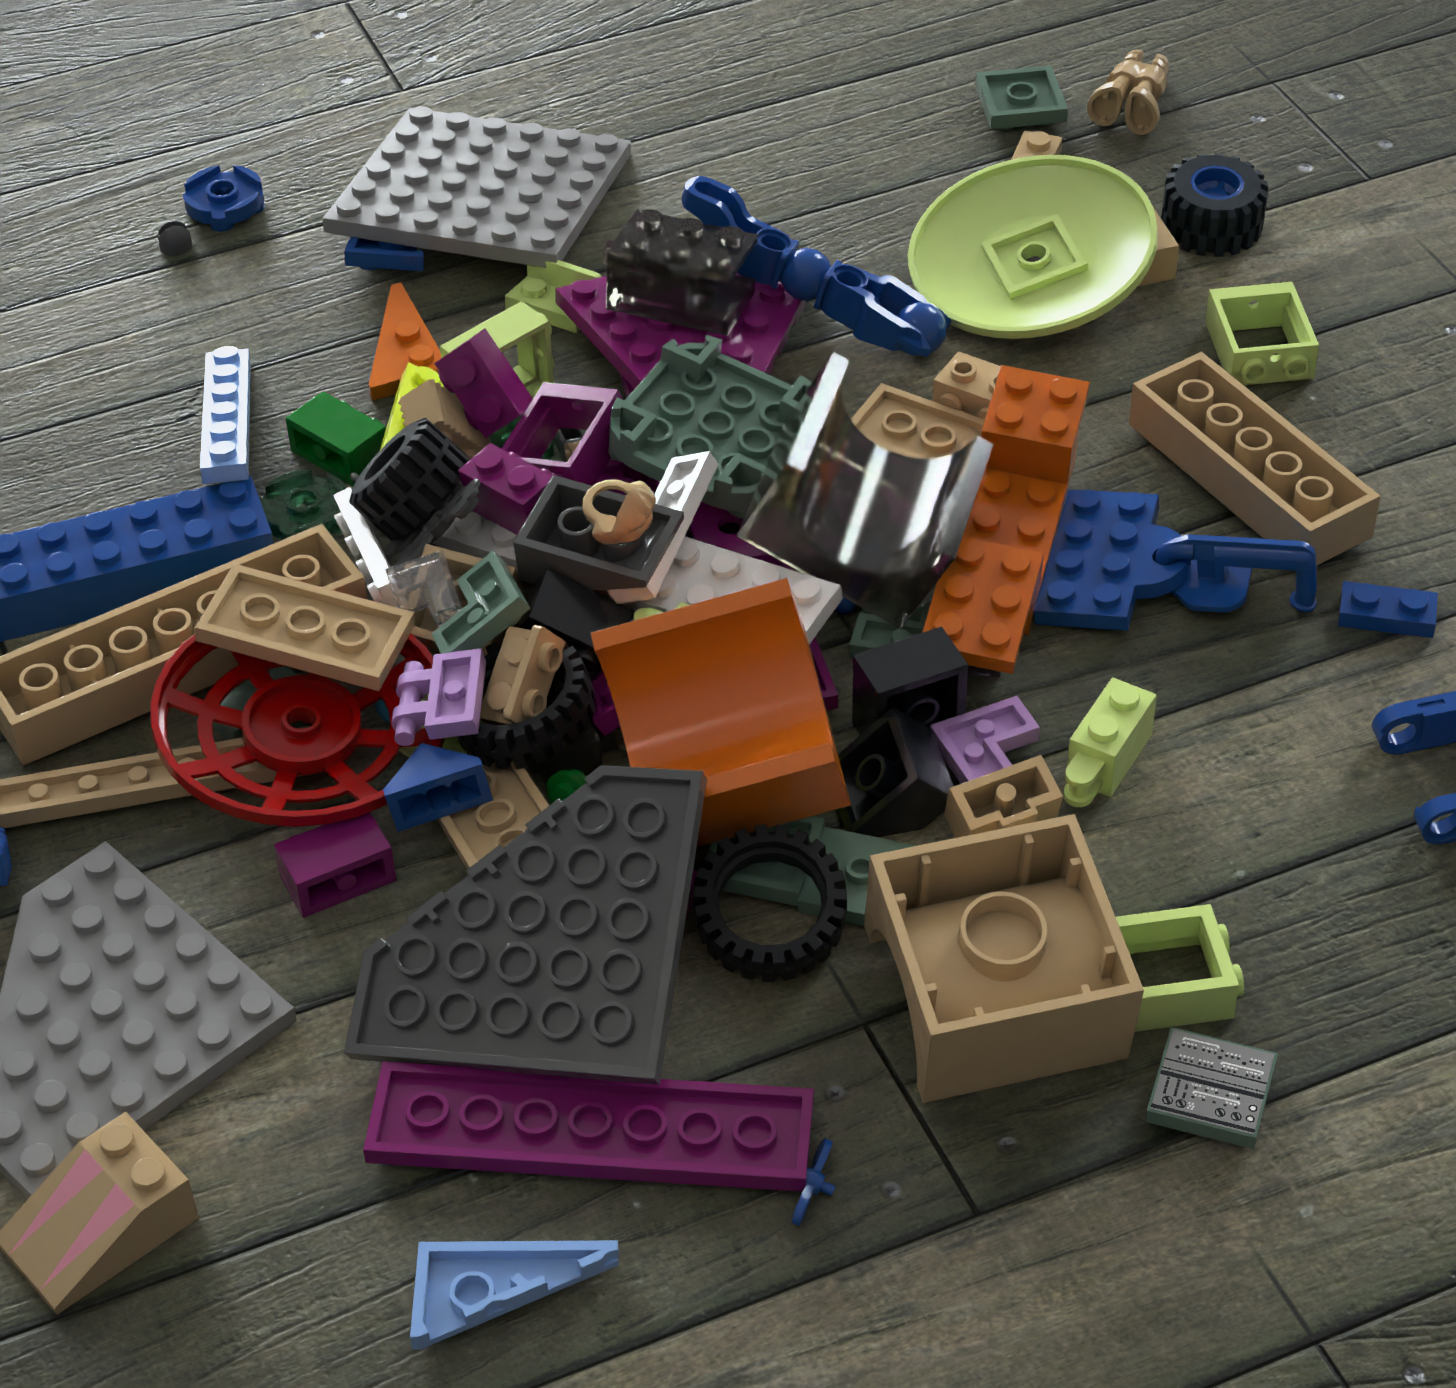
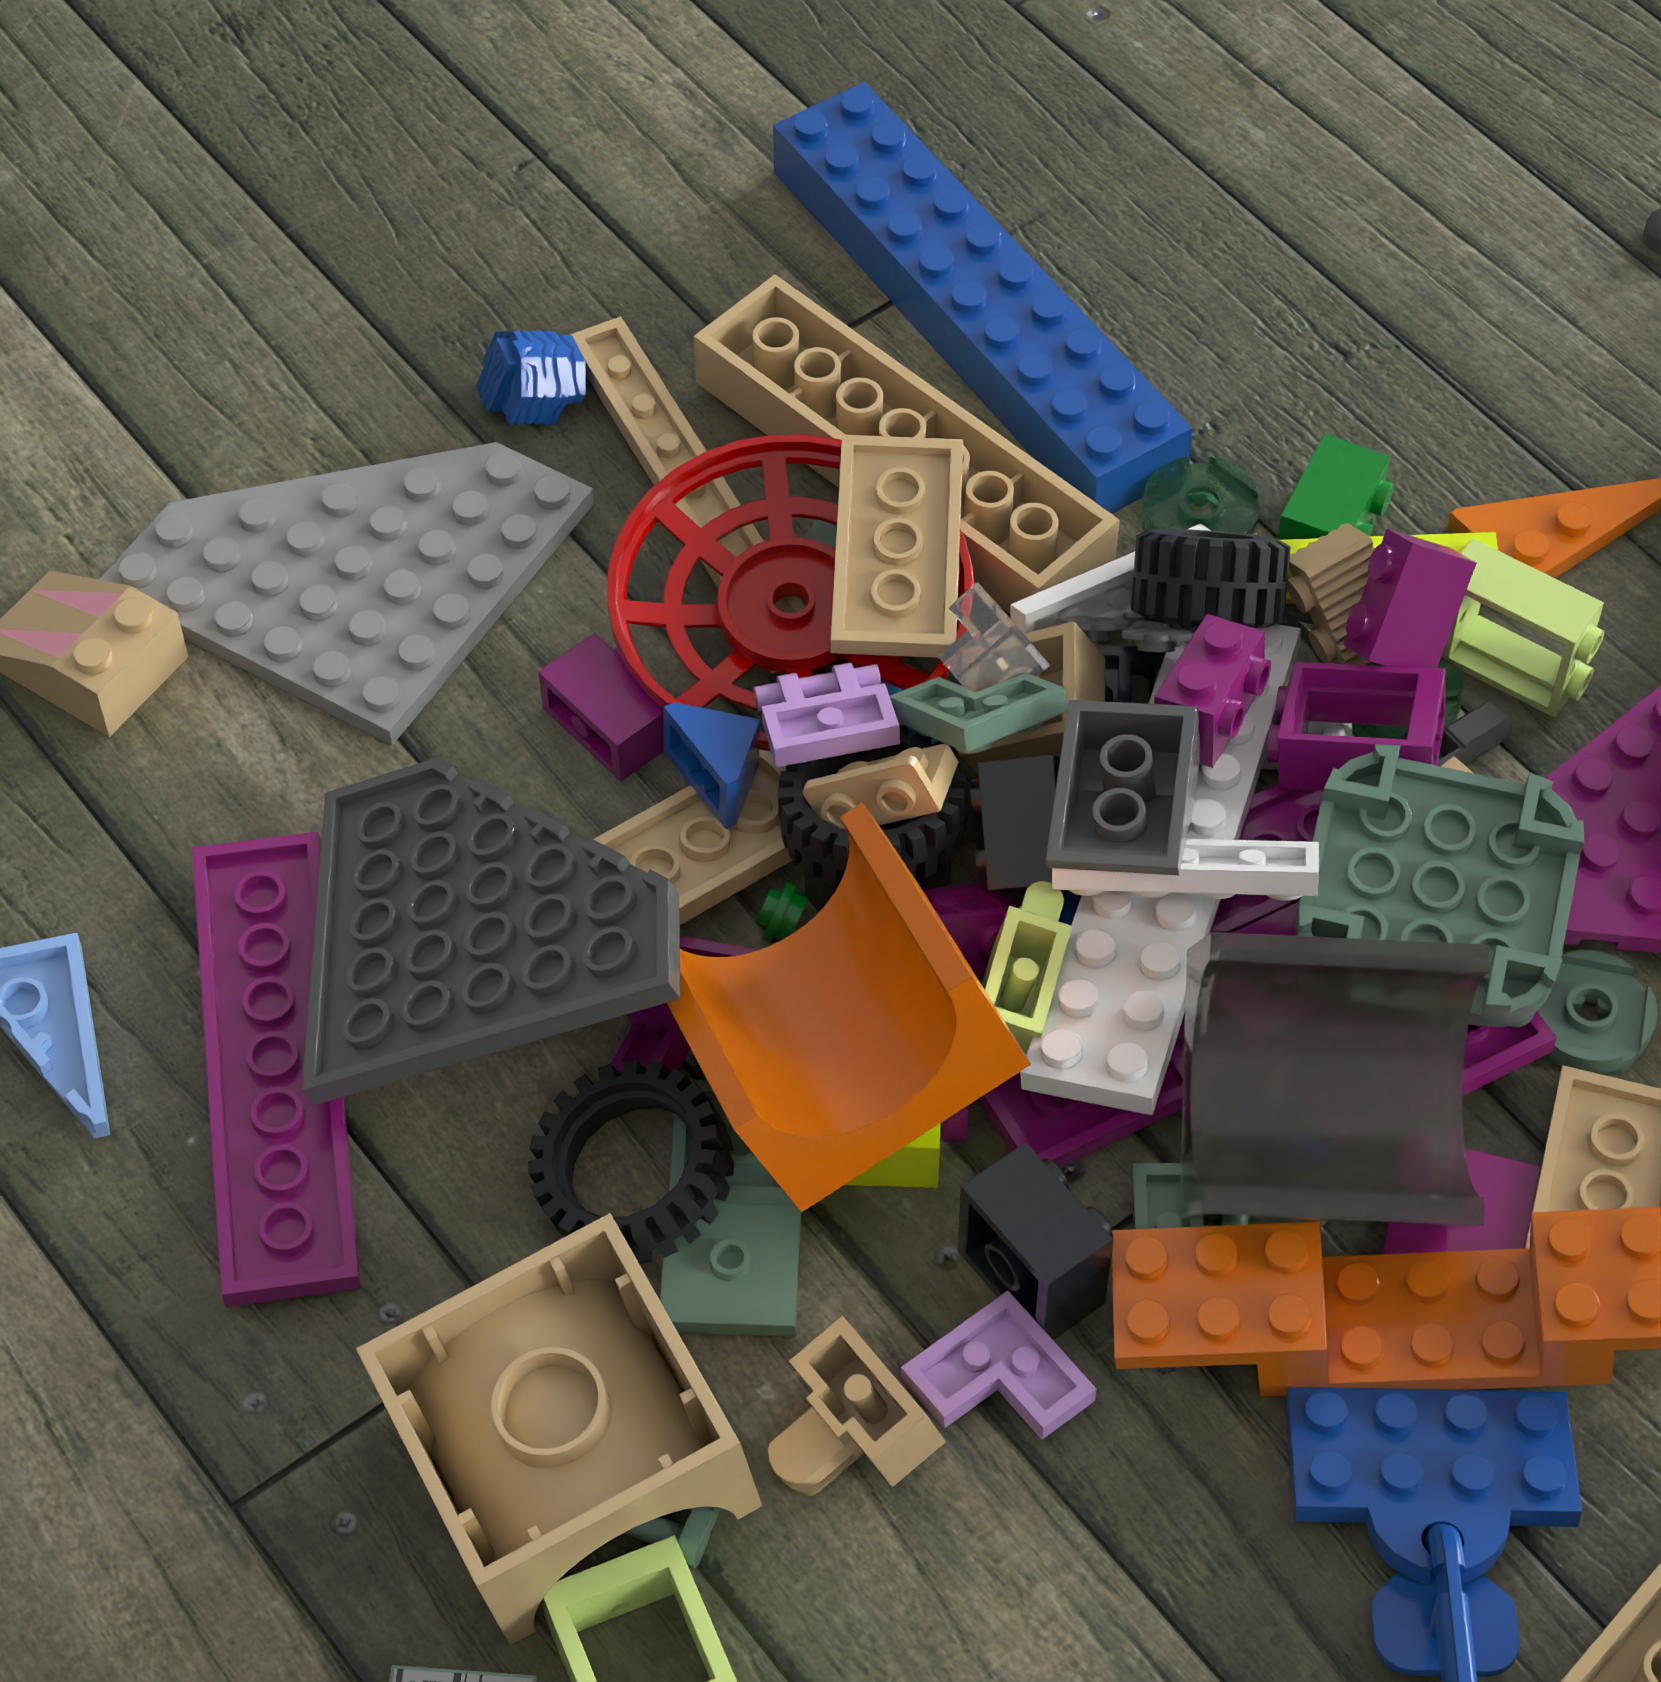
camera: 75 degrees right, 10 degrees up
plate [200,346,251,484] -> none
tan piece [582,480,656,544] -> none
blue piece [792,1138,836,1227] -> none
black slope [838,707,953,837] -> none
yellowish green brick [1063,677,1157,807] -> none

